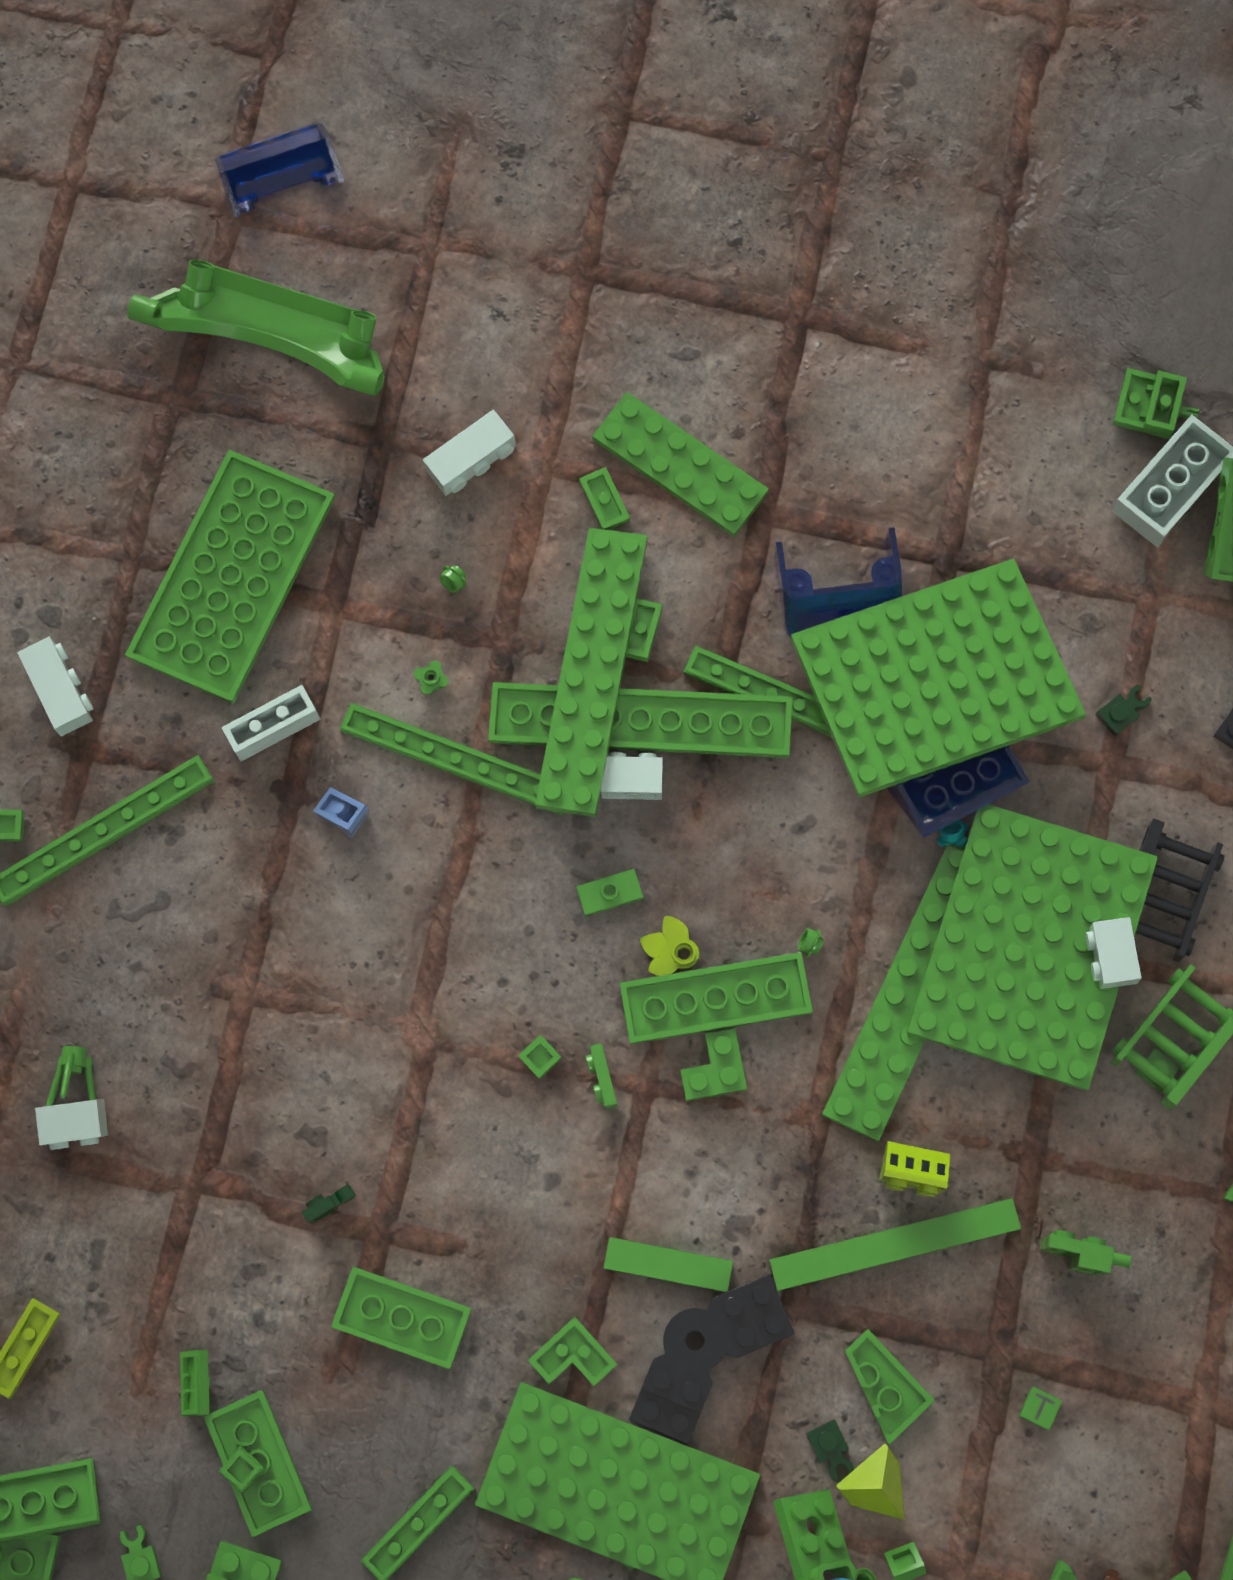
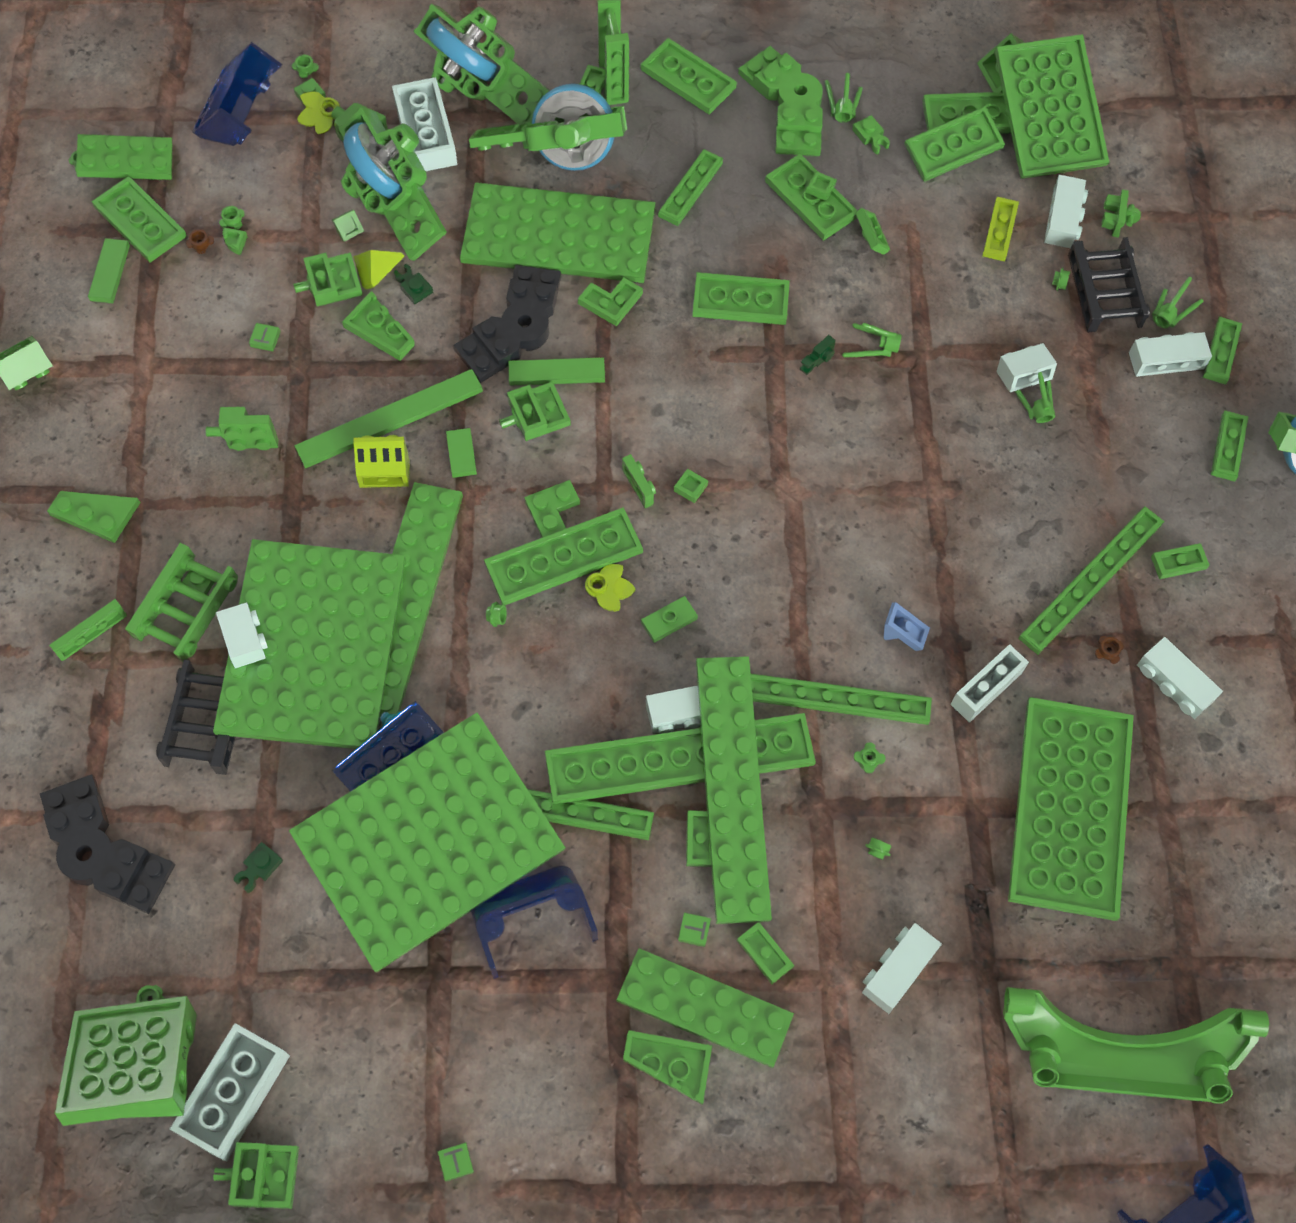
camera: 160 degrees right, 10 degrees down
none -> bright green plate [293,253,363,307]
none -> bright green tile [438,1143,474,1182]
none -> bright green tile [446,428,477,478]
none -> bright green plate [499,382,571,441]
none -> bright green wing [623,1030,712,1105]
none -> bright green tile [678,913,711,947]
none -> bright green plant [842,323,901,357]
none -> reddish brown plate [1095,636,1124,664]

